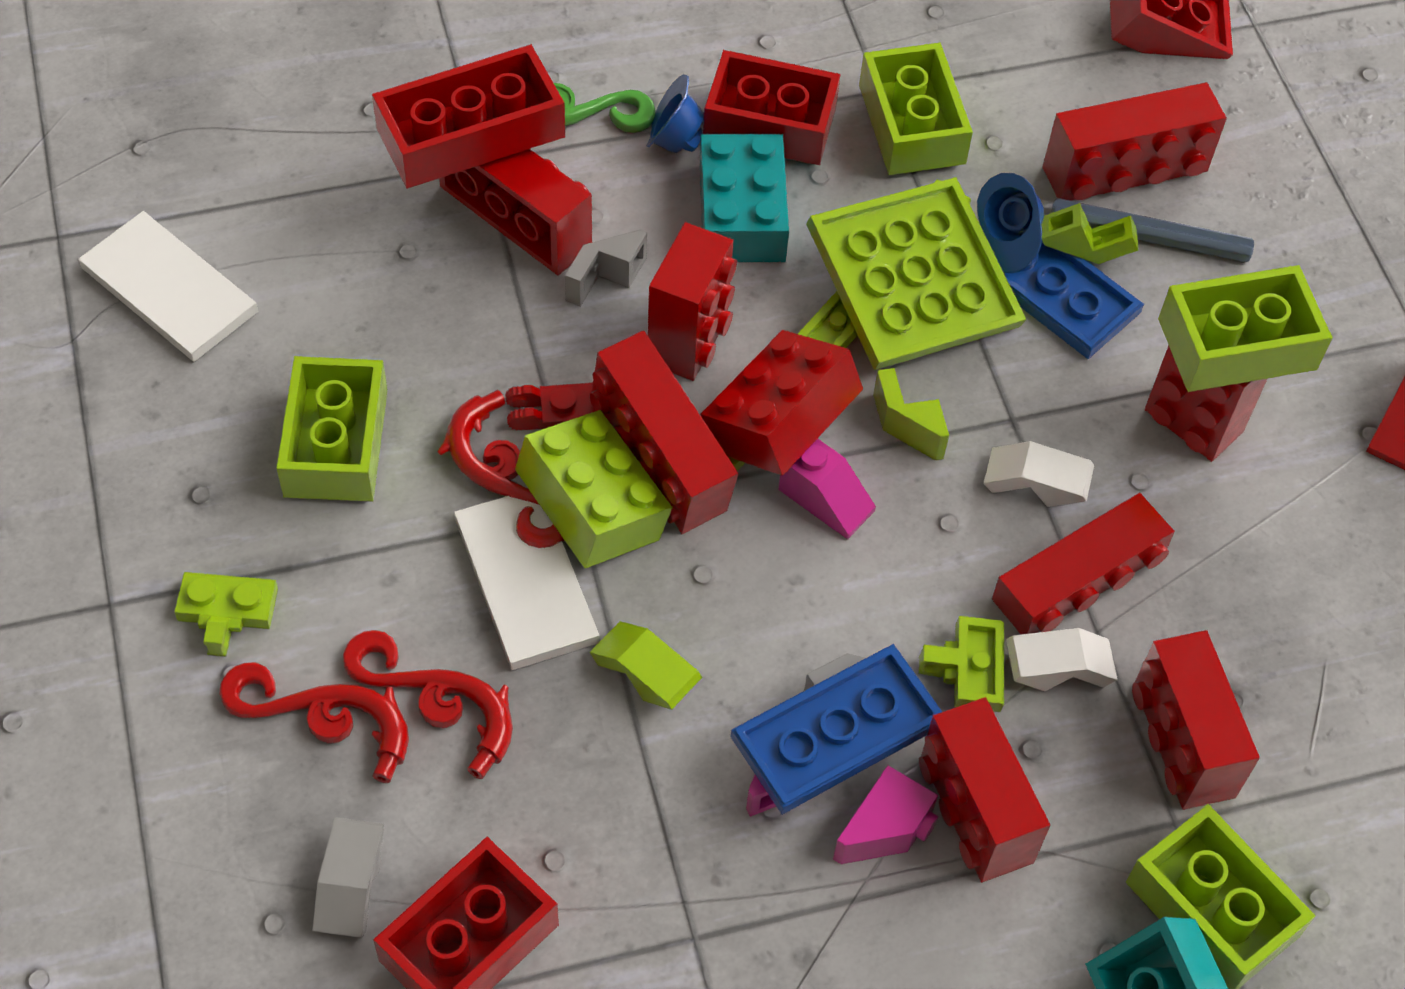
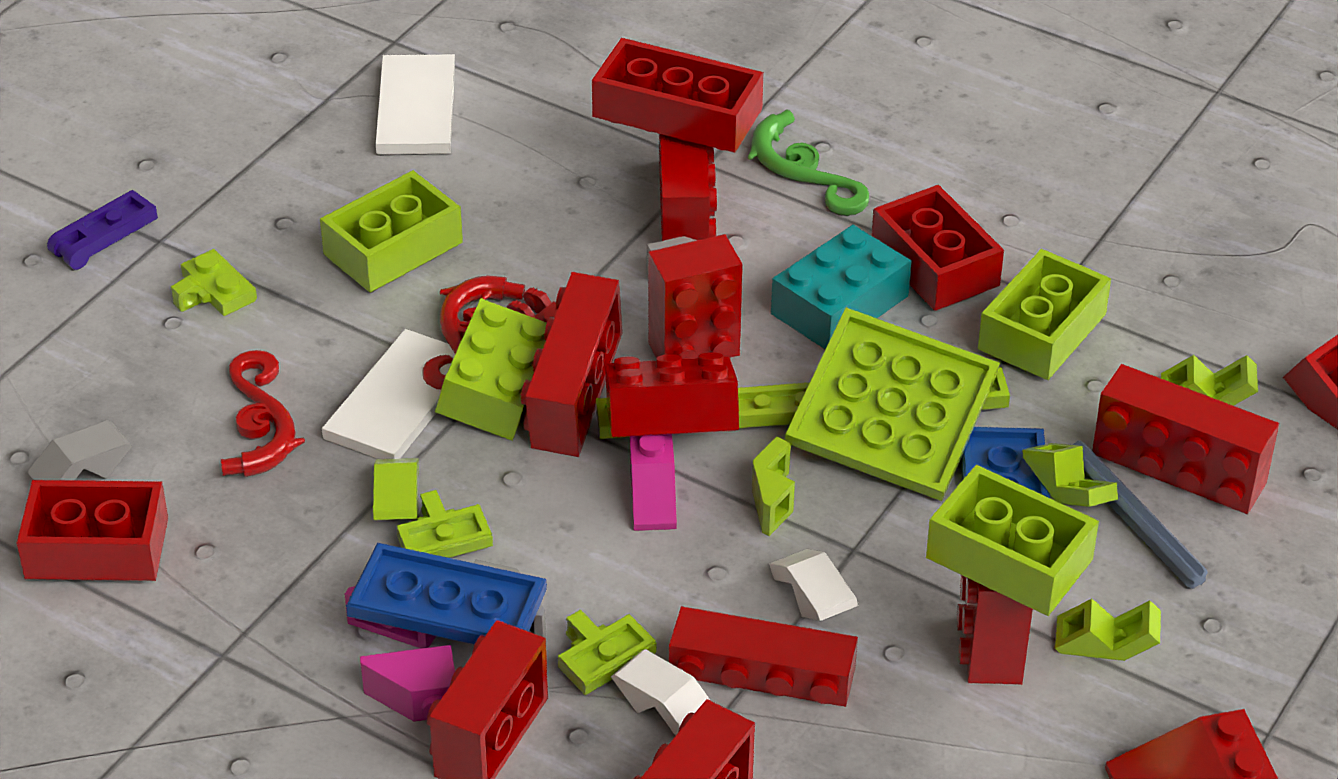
camera: 50 degrees right, 15 degrees down
red plant [219,662,409,783] -> none
blue piece [646,74,704,153] -> none
blue piece [977,173,1044,273] -> none
none -> dark purple plate [47,189,158,270]
none -> lime hinge [397,490,493,558]
none -> lime slope [1161,355,1258,406]

